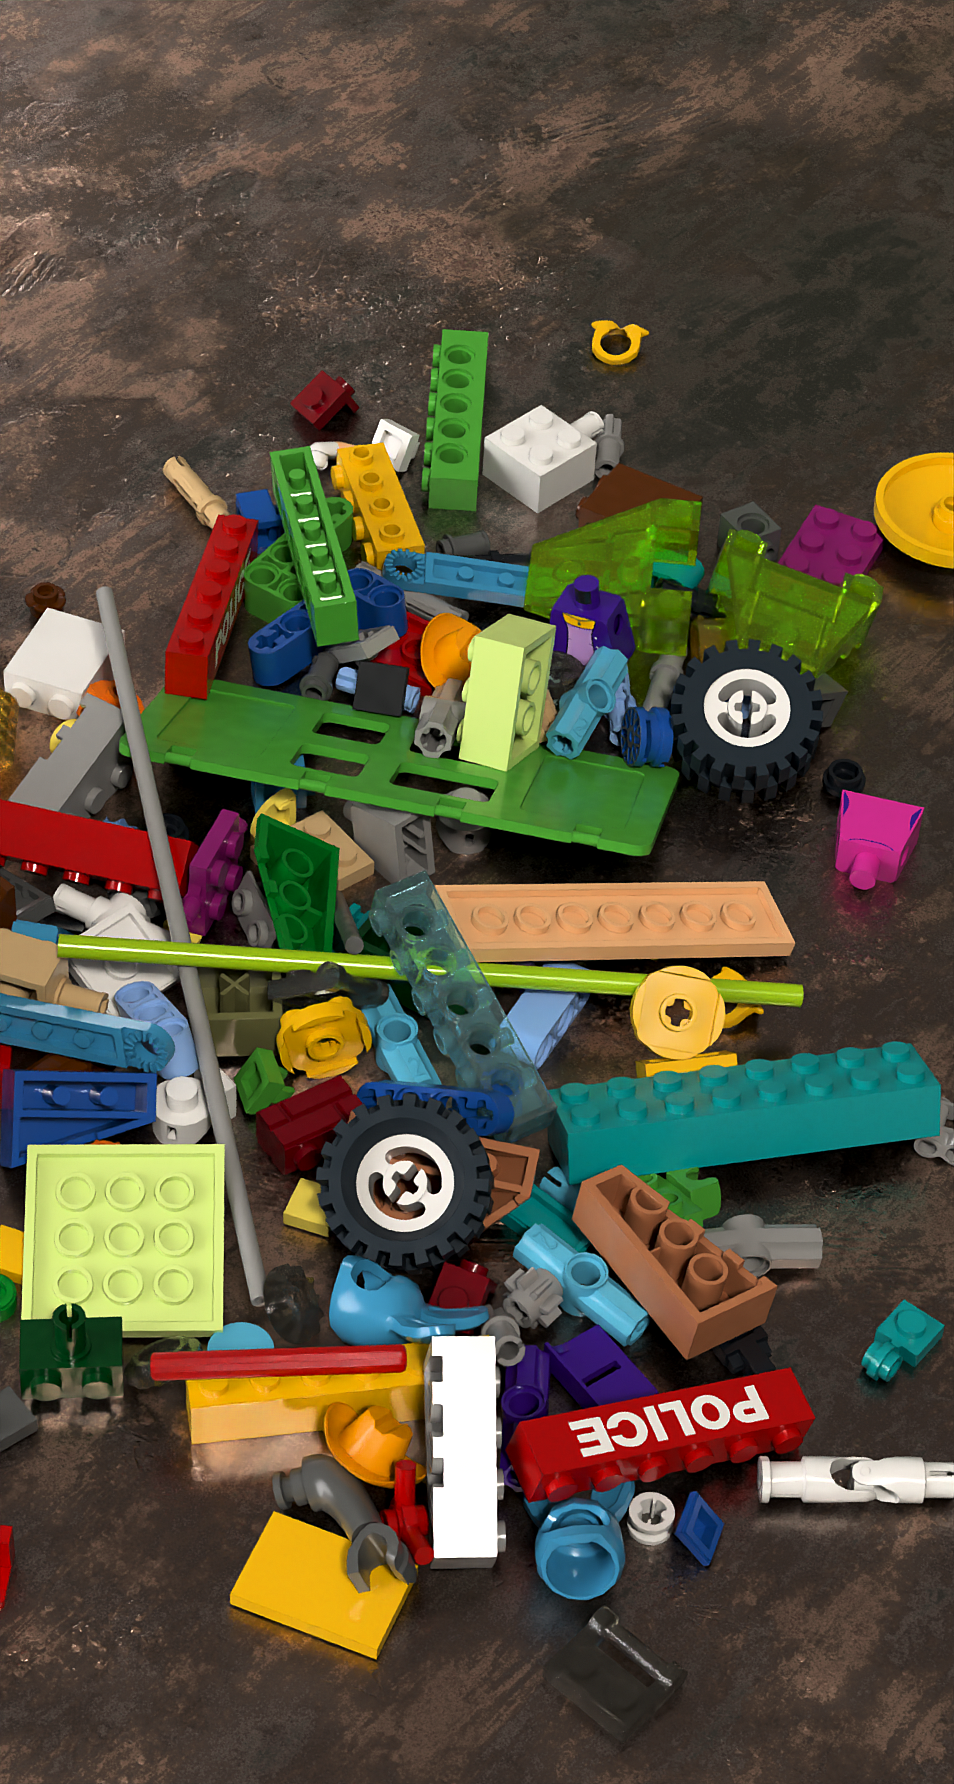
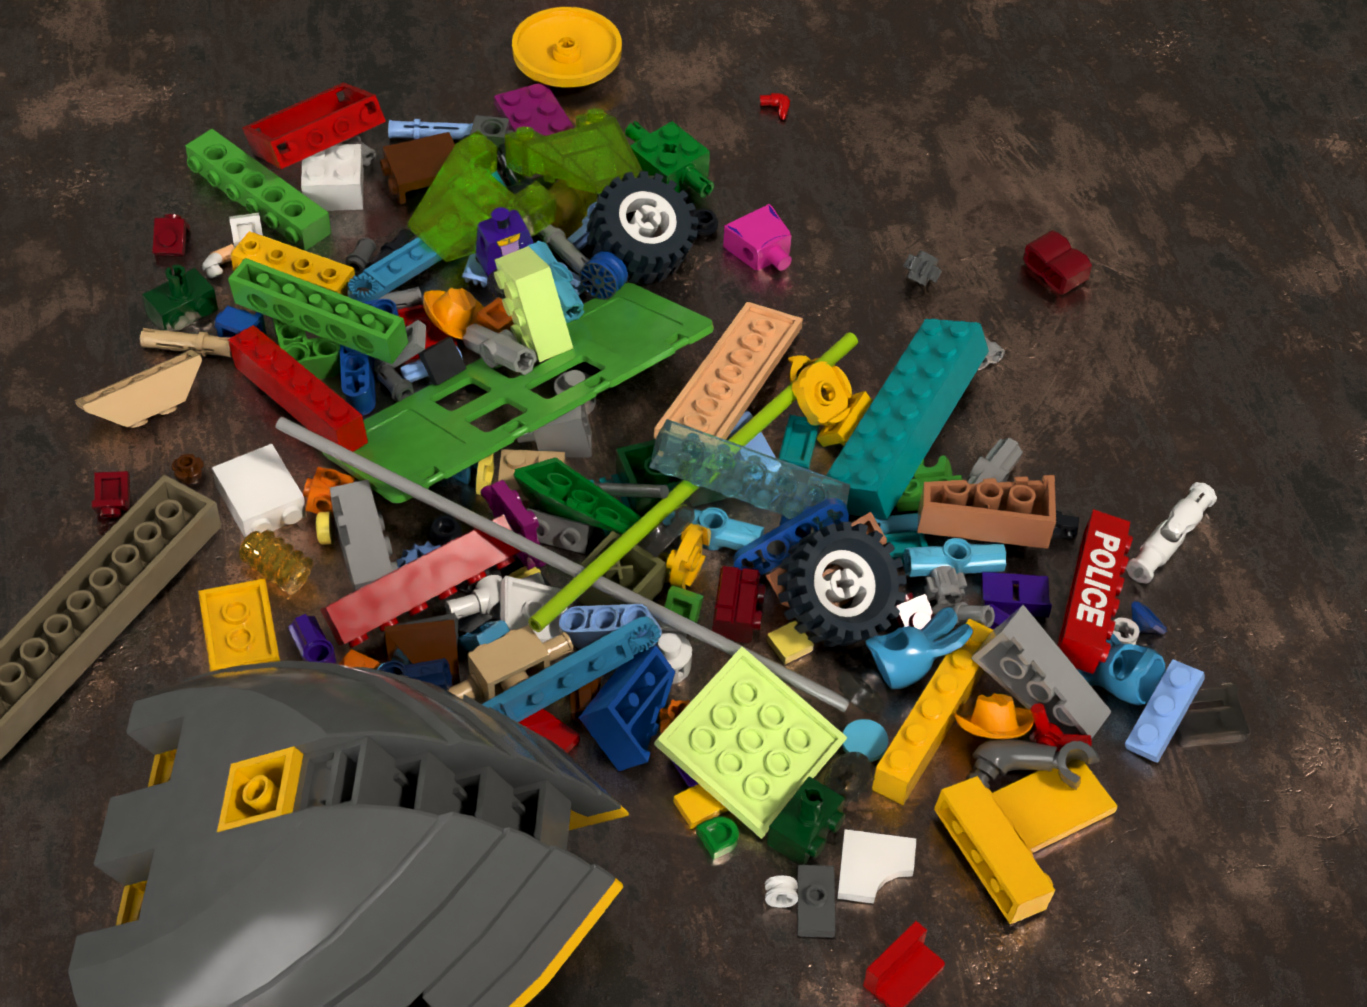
camera: 50 degrees left, 5 degrees up
red axle [150,1344,407,1381] -> none
yellow piece [591,320,649,365] -> none
teal plate [861,1299,945,1382] -> none
none -> tan wedge [75,350,202,428]
none -> dark green brick [142,265,218,332]
none -> red window [242,82,386,169]
none -> light blue pin [388,119,473,141]
none -> green brick [625,121,714,198]
none -> teal tile [778,414,820,474]
none -> white tile [837,829,916,904]
none -> yellow brick [934,776,1055,924]
none -> light blue plate [1125,659,1205,763]

